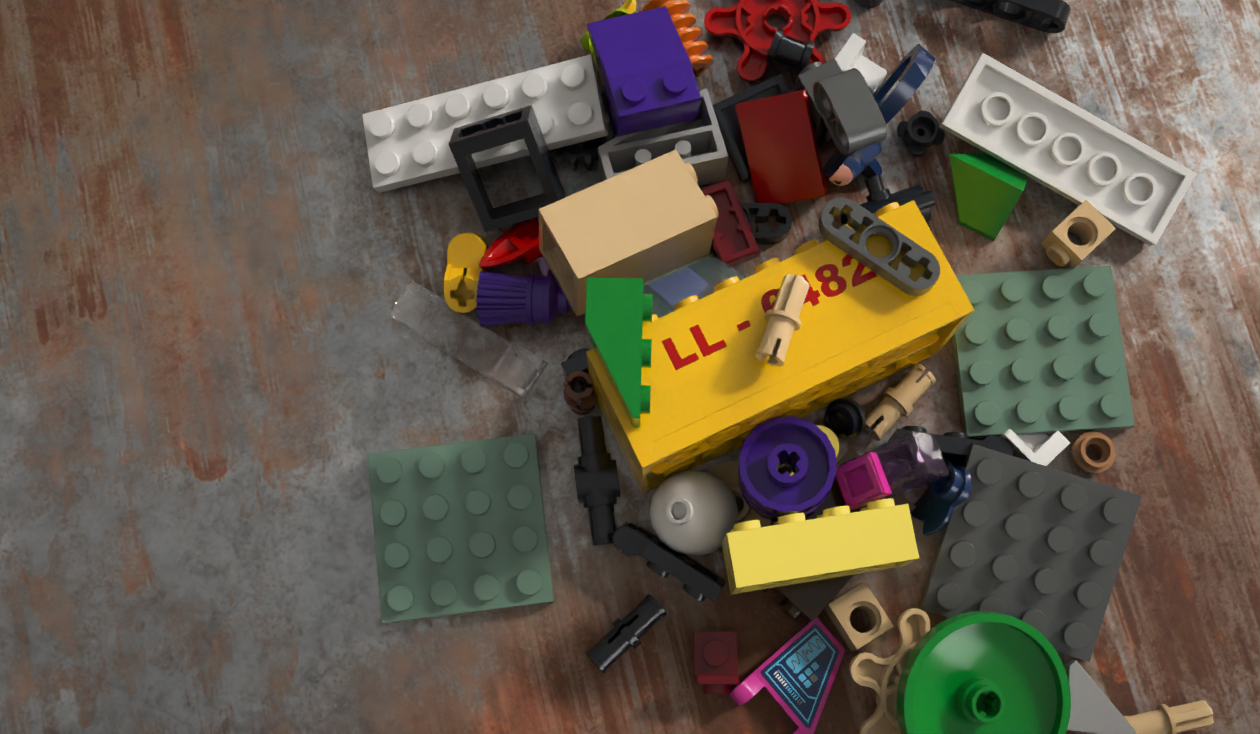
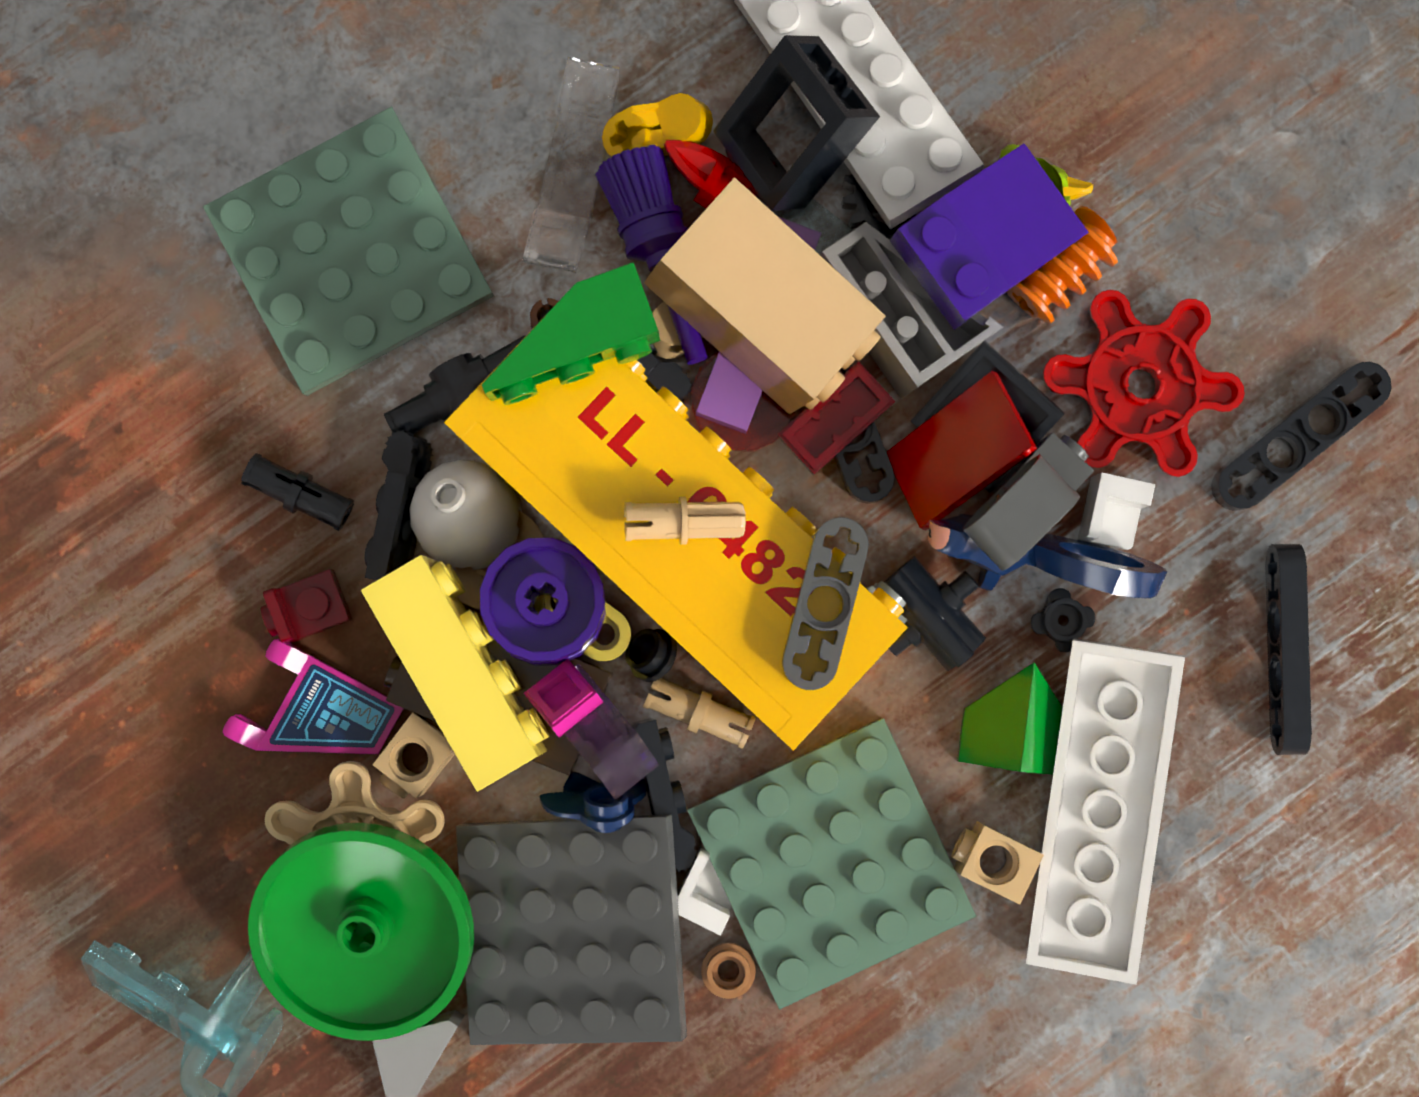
camera: 65 degrees right, 10 degrees up
clear light blue piece [643,254,746,318] -> none
black bush [765,28,816,75] -> none

